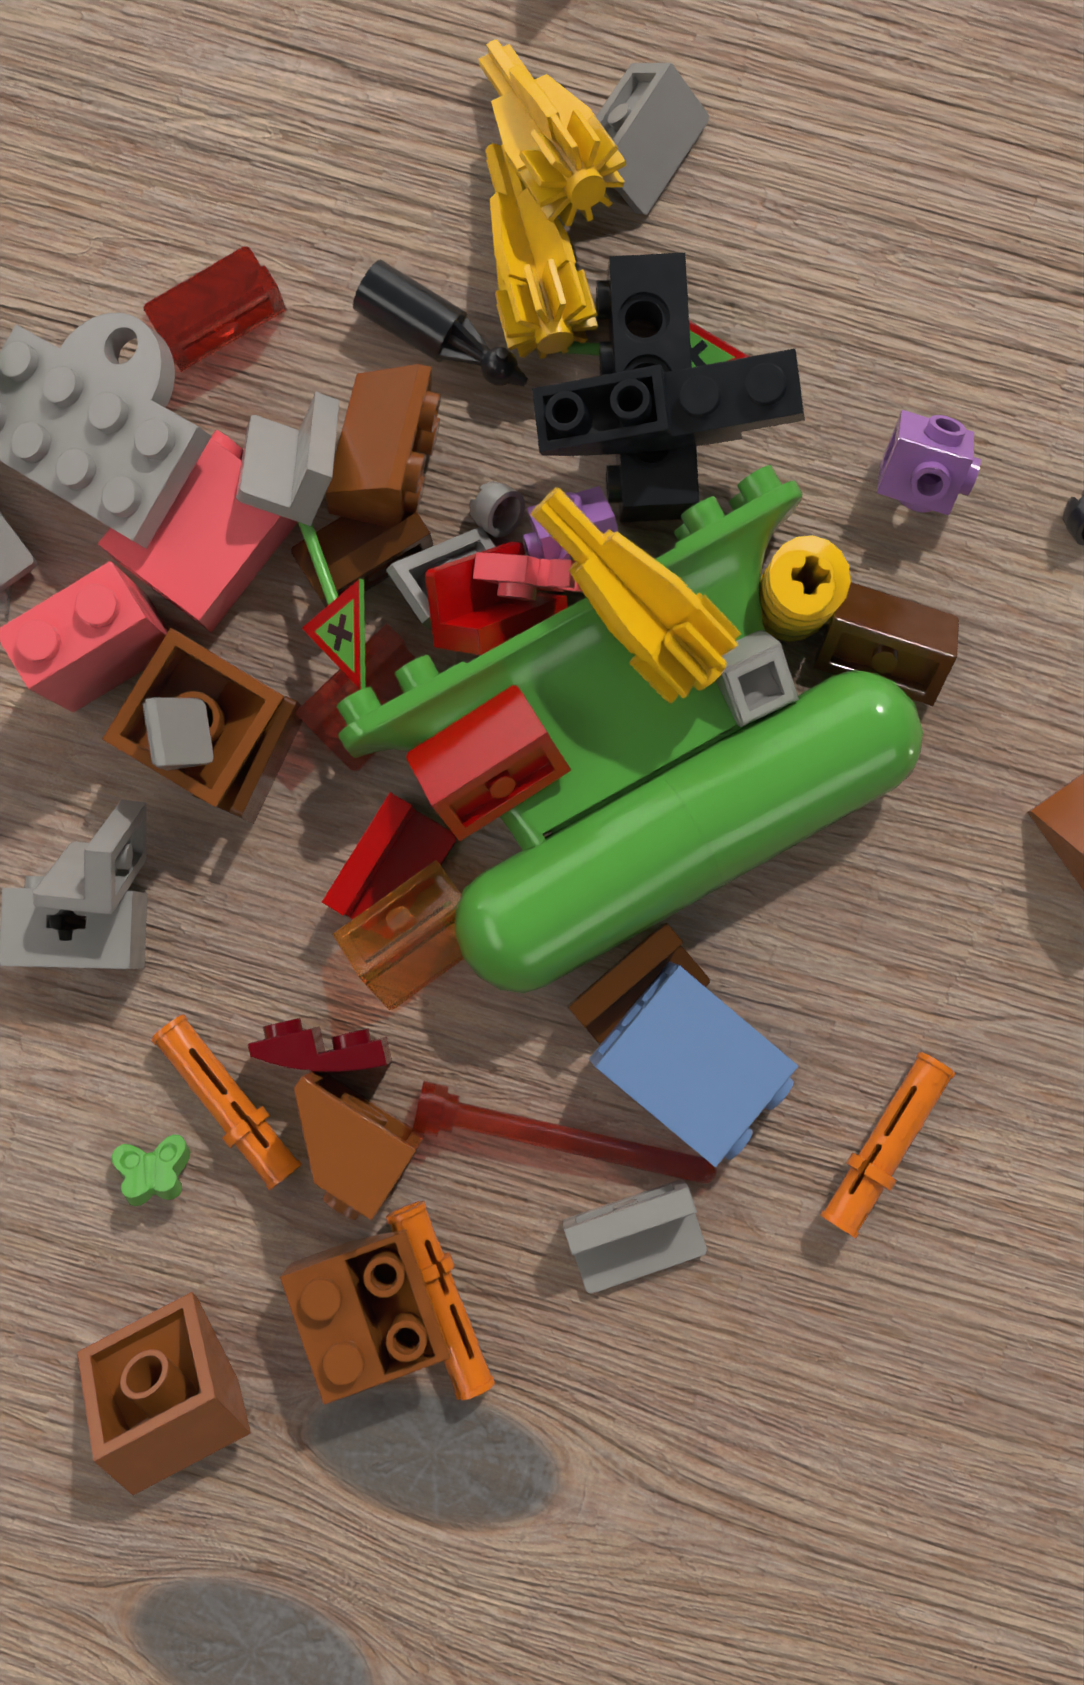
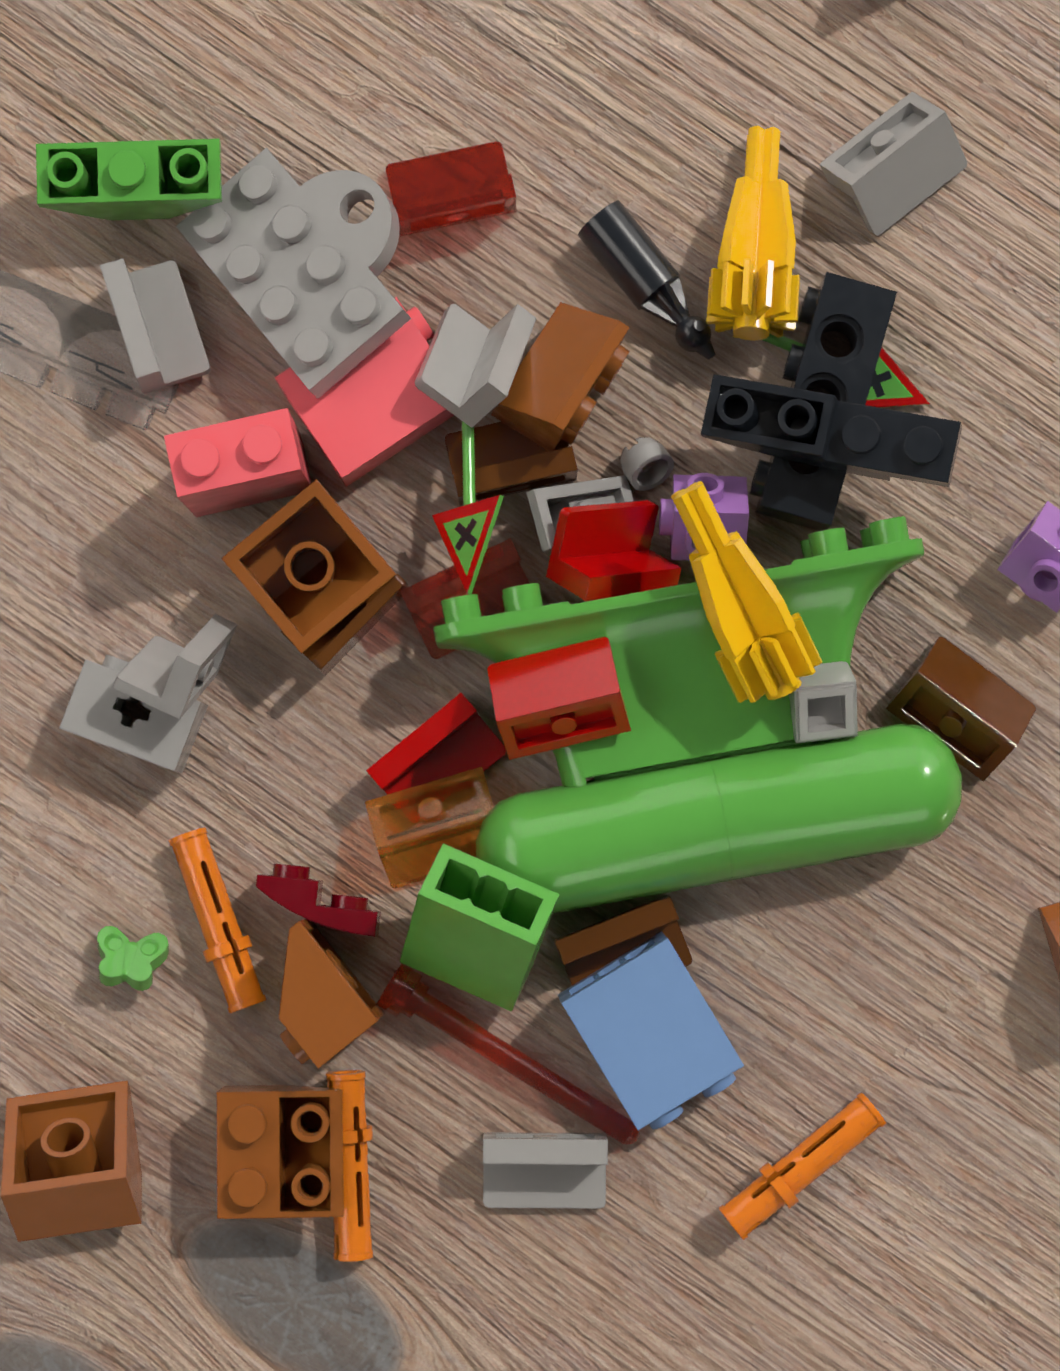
camera: 20 degrees right, 0 degrees up
light grey slope [143,698,214,771] -> none
coral plate [473,552,583,601] -> none
yellow piece [479,39,627,226] -> none
yellow piece [760,535,851,642] -> none
none -> bright green brick [400,843,559,1012]

